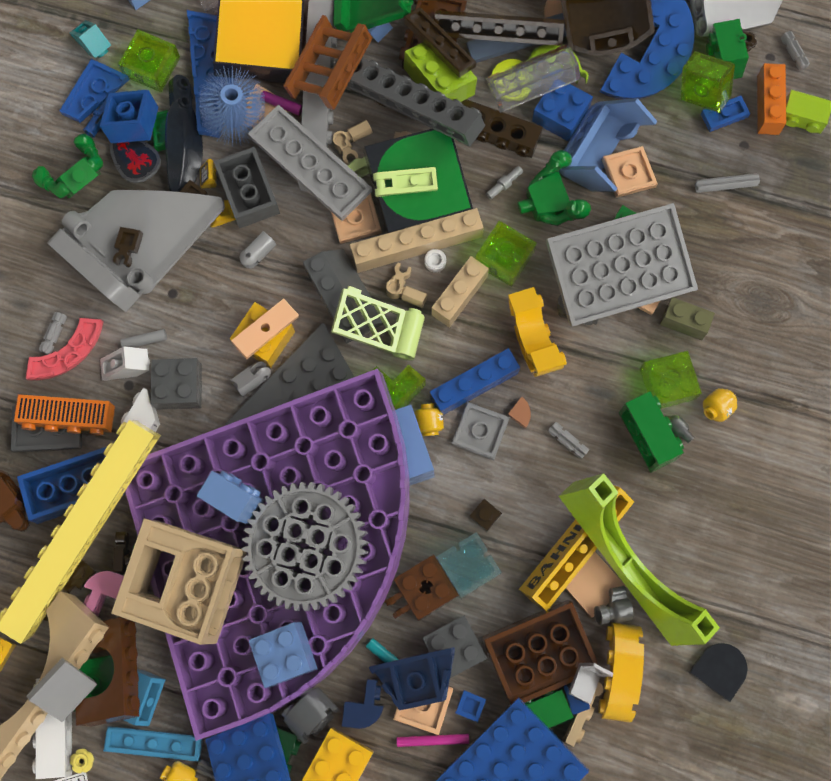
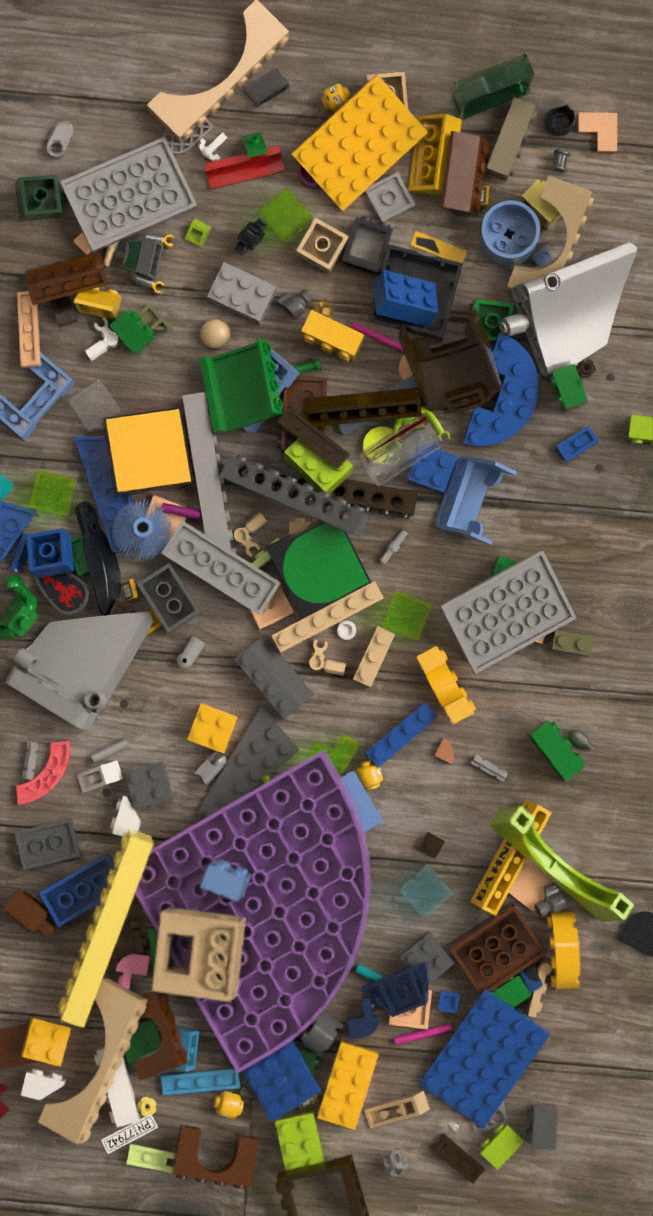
camera: 15 degrees left, 10 degrees up
orange brick [14,394,115,436] -> none
light grey tile [26,658,97,722] -> none
dark brown plate [113,227,143,267] -> none
light nougat tile [231,299,299,359] -> none
light grey gear [242,482,369,611] -> none
medium blue brick [249,622,318,688] -> none
dark orange fence [284,15,372,110] -> none
yellowish green piece [331,286,425,360] -> none
yellowish green plate [373,167,438,197] -> none
reddish brown hinge [385,554,459,621] -> none
light grey tile [451,402,510,460] -> none
green torso [517,150,591,226] -> none
light grey bracket [569,663,614,704] -> none
light nougat tile [602,146,658,198] -> none
clear neon green brick [640,351,702,409] -> none
clear neon green brick [681,51,735,113] -> none
light grey axle [695,173,760,193] -> none
yellow head [703,388,737,422] -> none
orange brick [757,63,786,135] -> none
light grey axle [781,31,810,71] -> none

